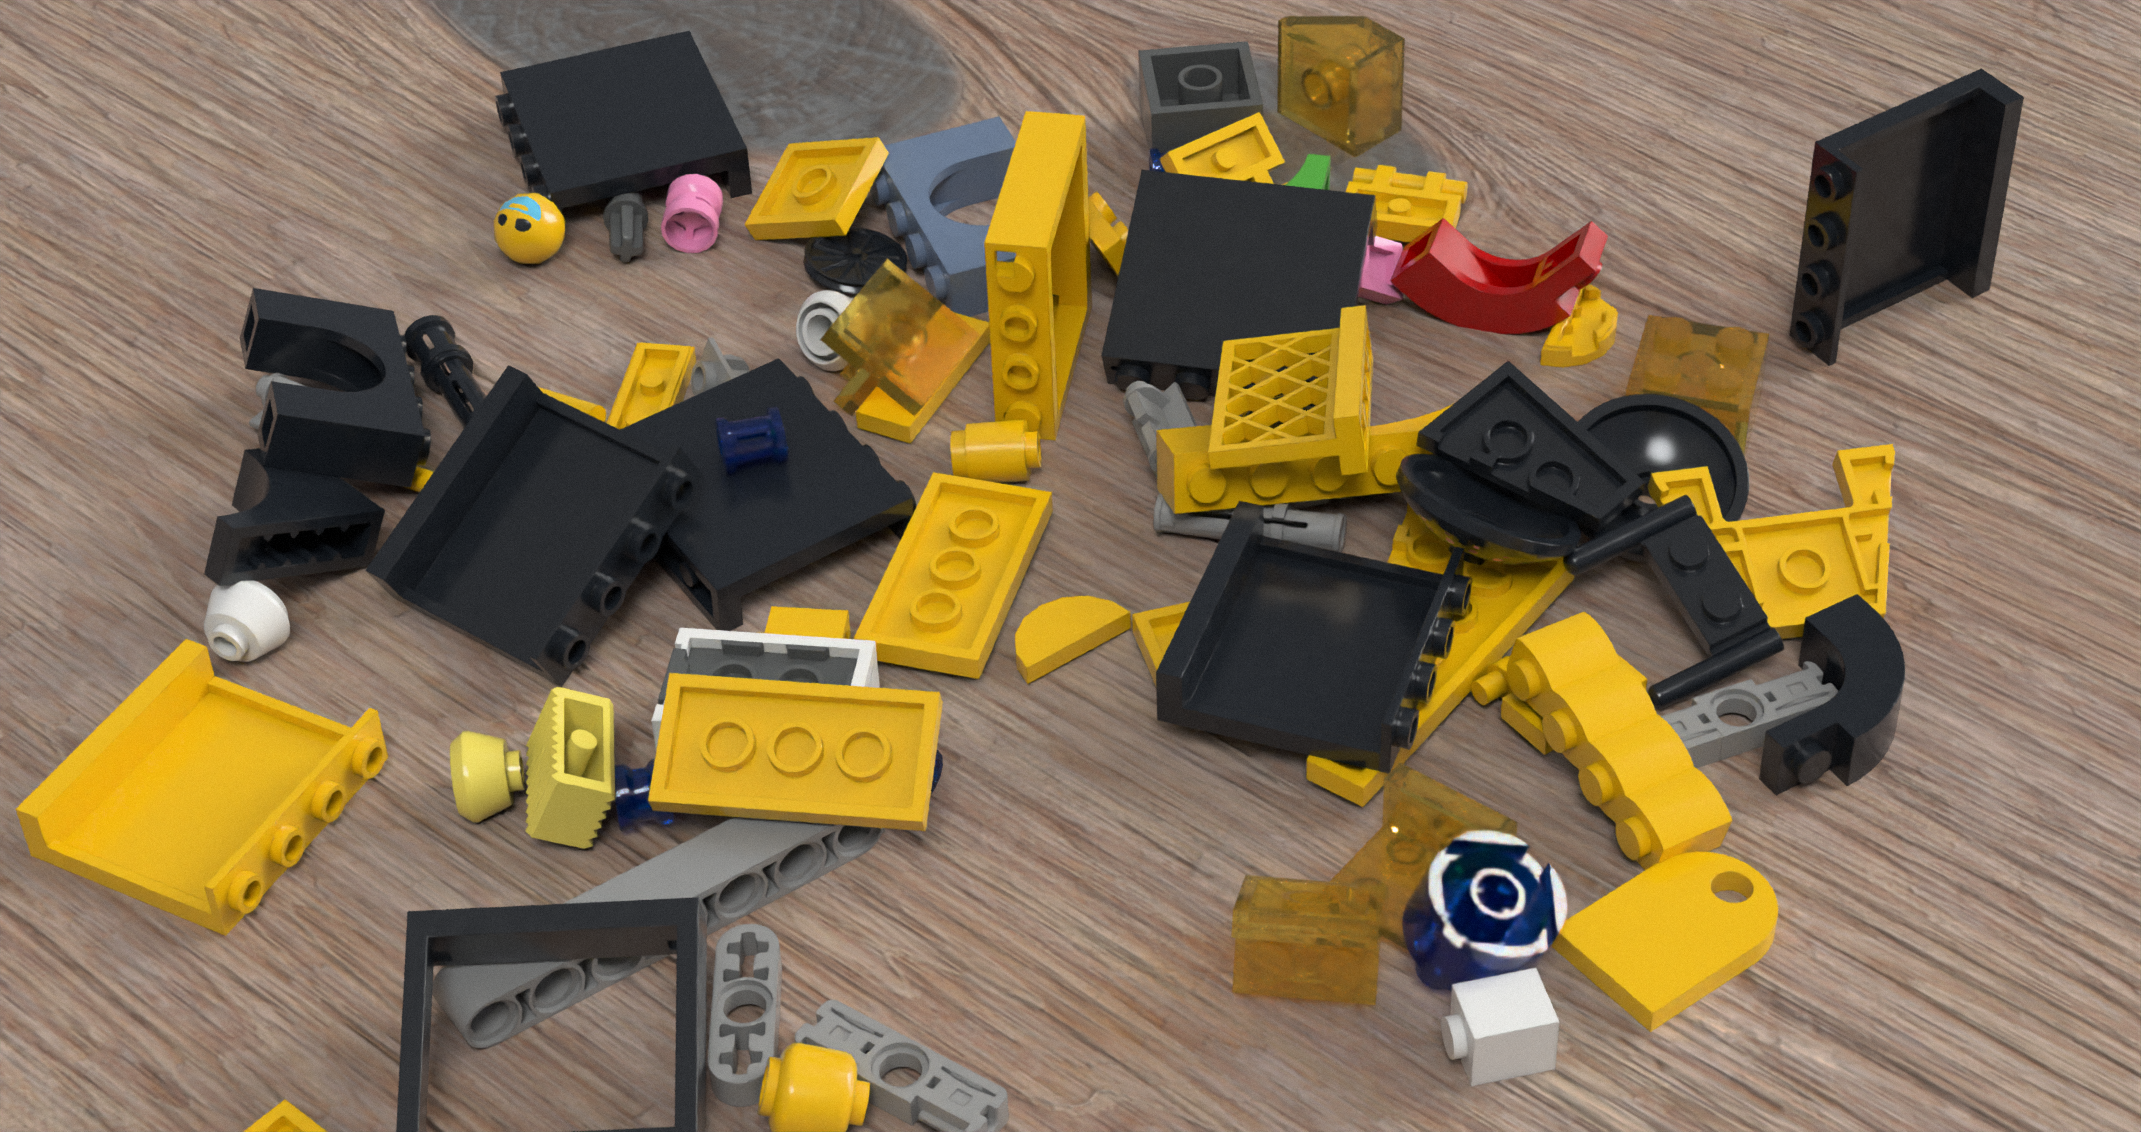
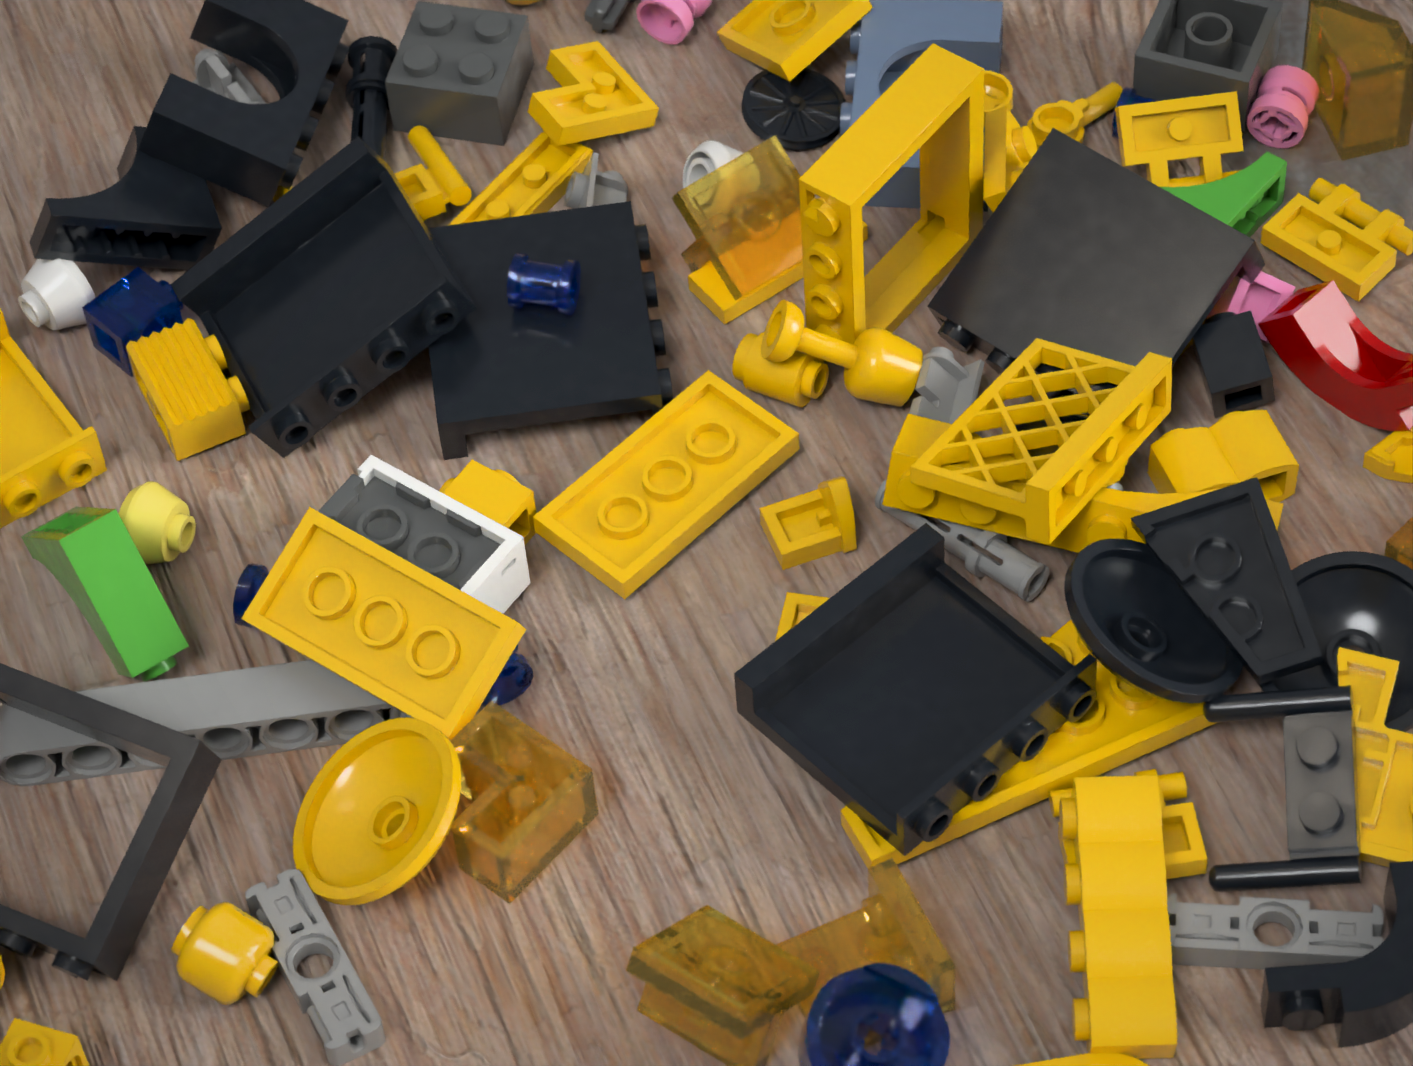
camera: 30 degrees right, 10 degrees up
light yellow brick [525,687,615,849] -> none
light grey beam [708,924,782,1107] -> none
yellow tile [1015,596,1131,684] -> none
none -> bright green arch [21,507,189,681]
none -> clear blue brick [82,267,184,377]
none -> yellow brick [126,318,250,461]
none -> yellow dish [293,718,461,905]
none -> dark grey brick [385,1,534,146]
none -> clear yellow brick [450,701,599,904]
none -> yellow plate [527,41,659,146]
none -> yellow tile [759,476,857,570]
none -> yellow piece [761,300,923,407]
none -> yellow plate [1027,82,1125,149]
none -> yellow brick [1147,410,1299,502]
none -> black brick [1192,310,1275,418]
none -> bright pink wheel [1246,65,1319,149]

